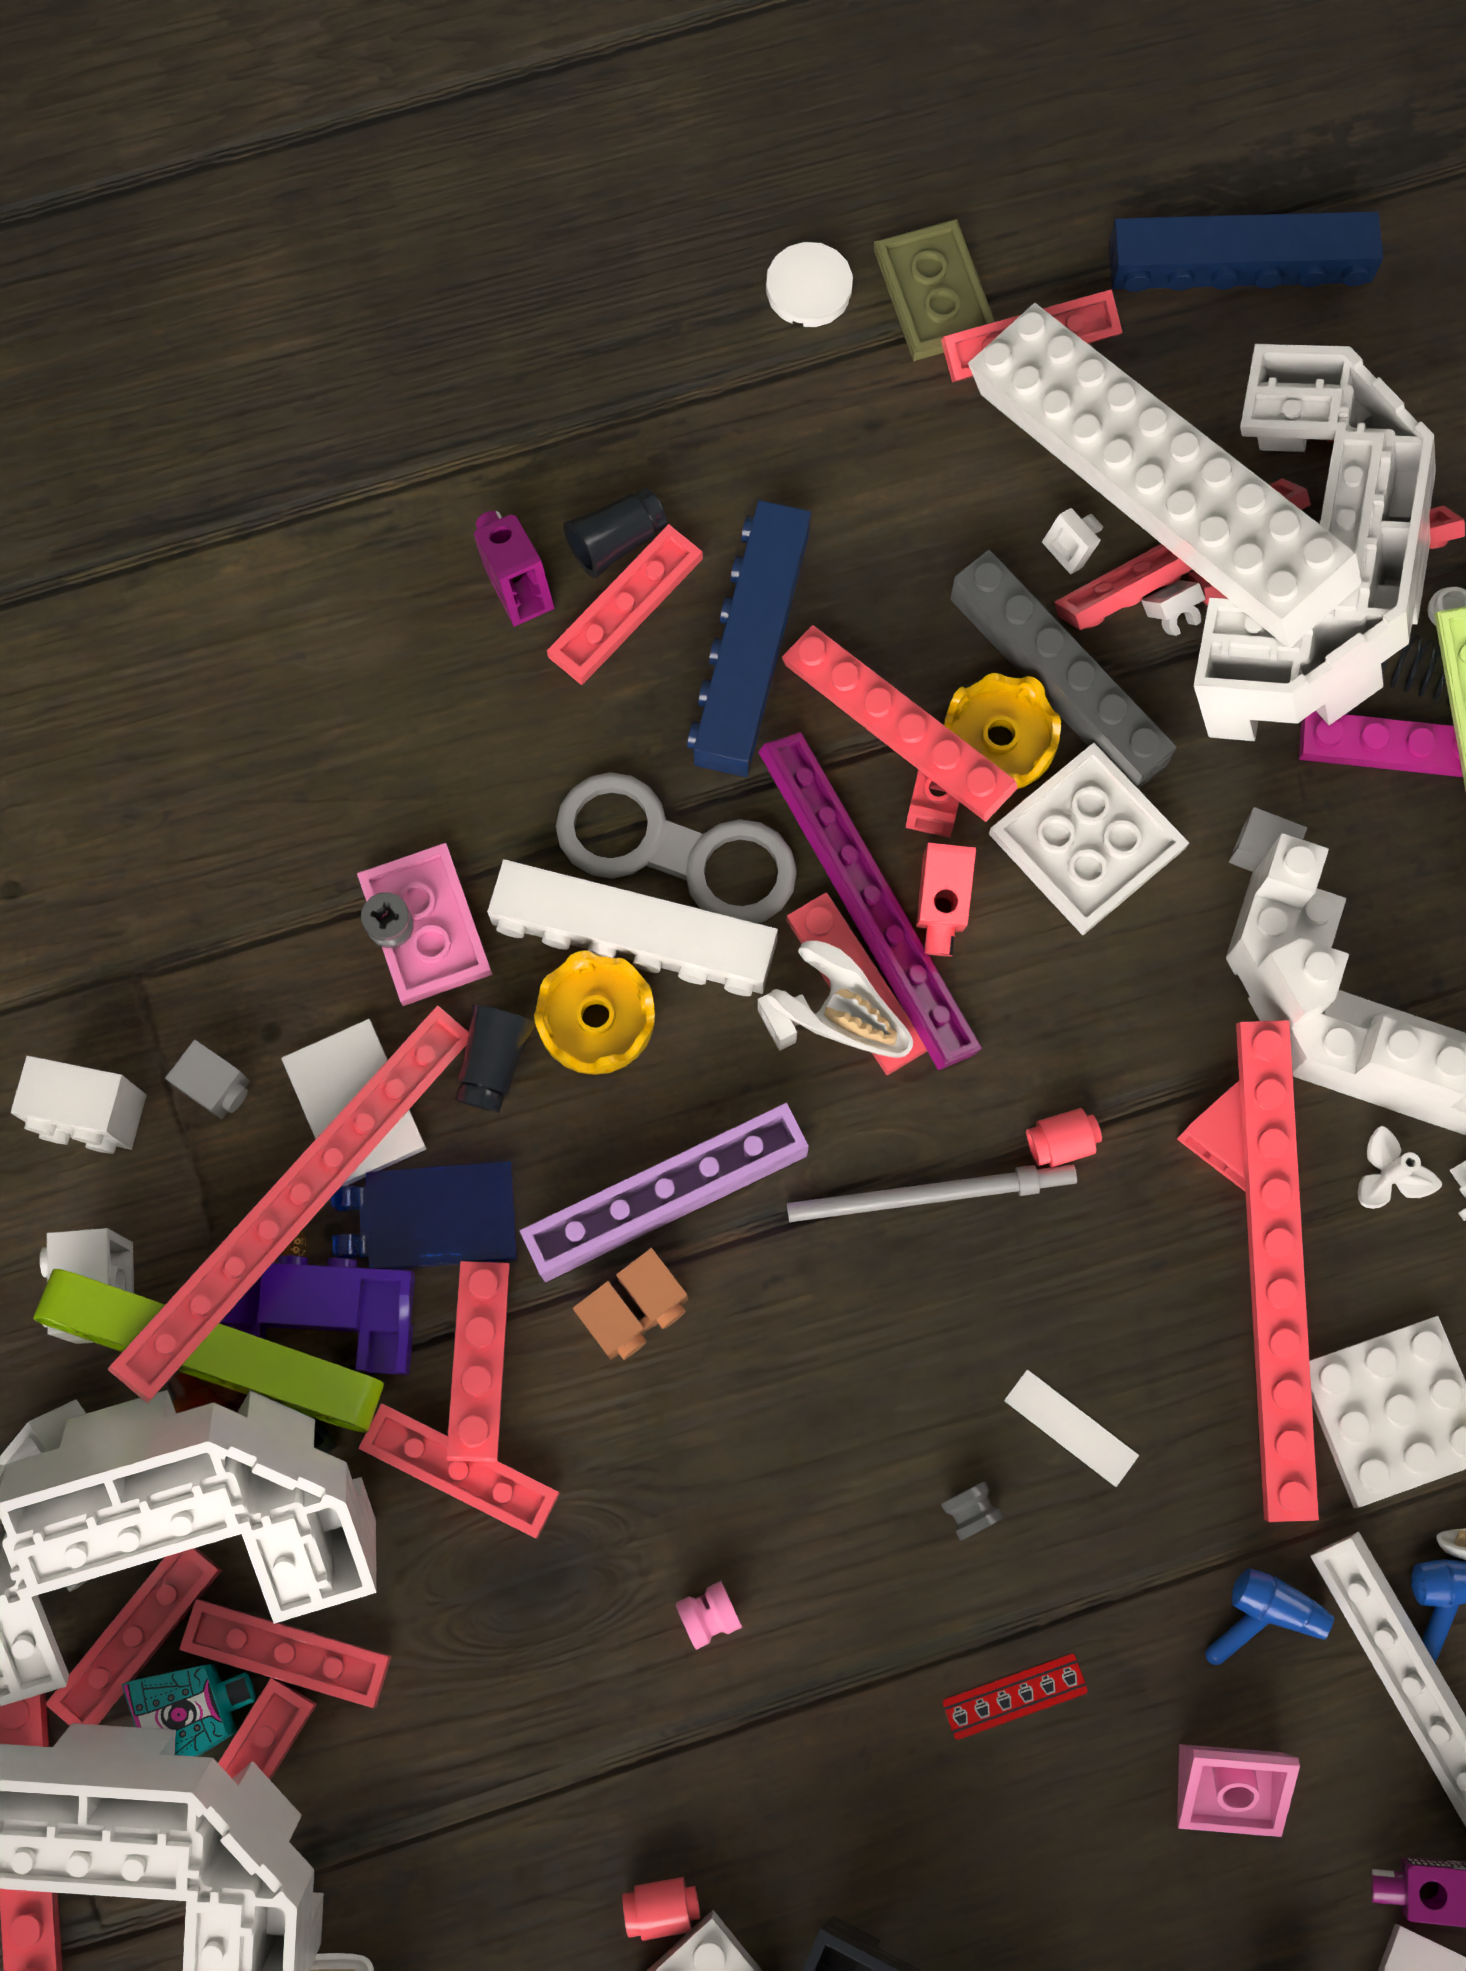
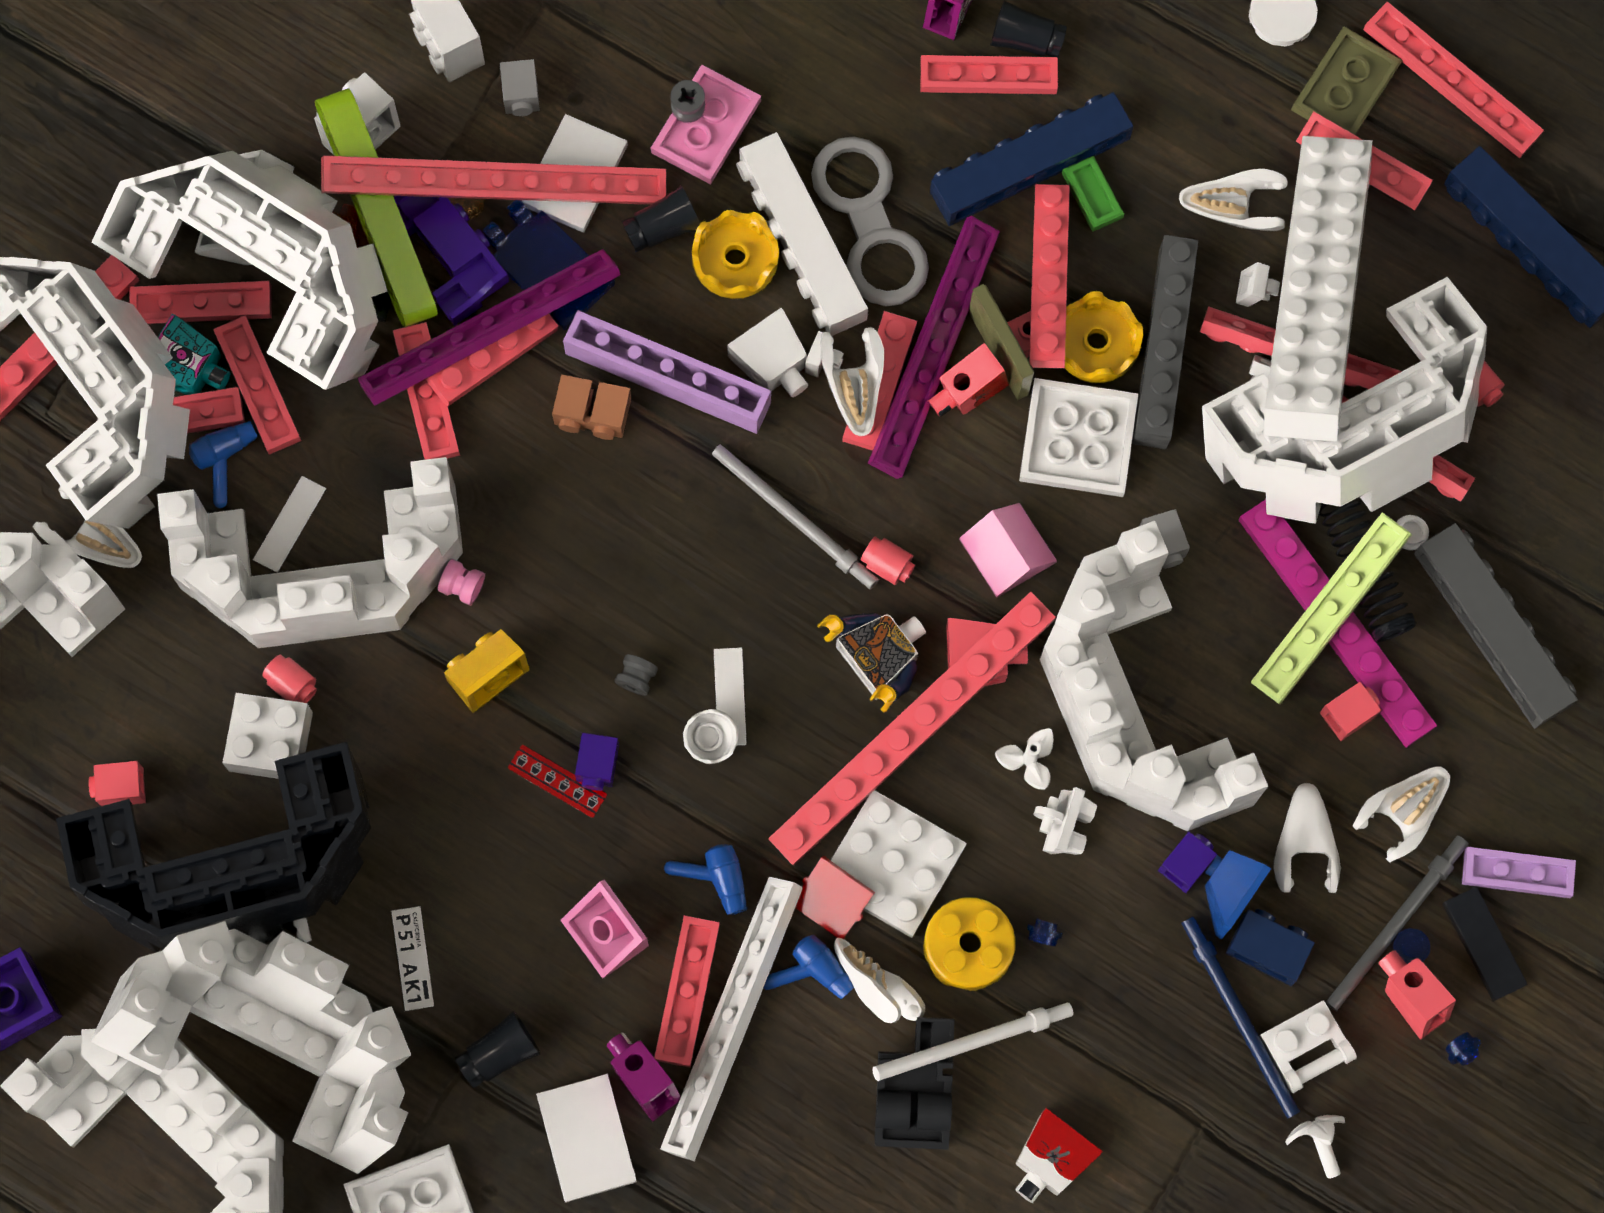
camera: 45 degrees right, 0 degrees up
none -> white brick [157,457,463,648]
none -> blue piece [189,421,257,508]
none -> white sticker [253,476,326,573]
none -> magenta tile [358,249,621,406]
none -> yellow slope [444,629,529,713]
none -> dark purple brick [575,733,619,791]
none -> coral plate [654,915,720,1068]
none -> white hair [683,709,739,764]
none -> white torso [727,308,808,397]
none -> piece [795,856,875,939]
none -> torso [817,613,926,712]
none -> bright pink slope [959,503,1057,598]
none -> olive tile [969,284,1034,401]
none -> bright green tile [1062,156,1124,232]
none -> white animal [1179,169,1288,231]
none -> coral plate [1363,2,1544,159]

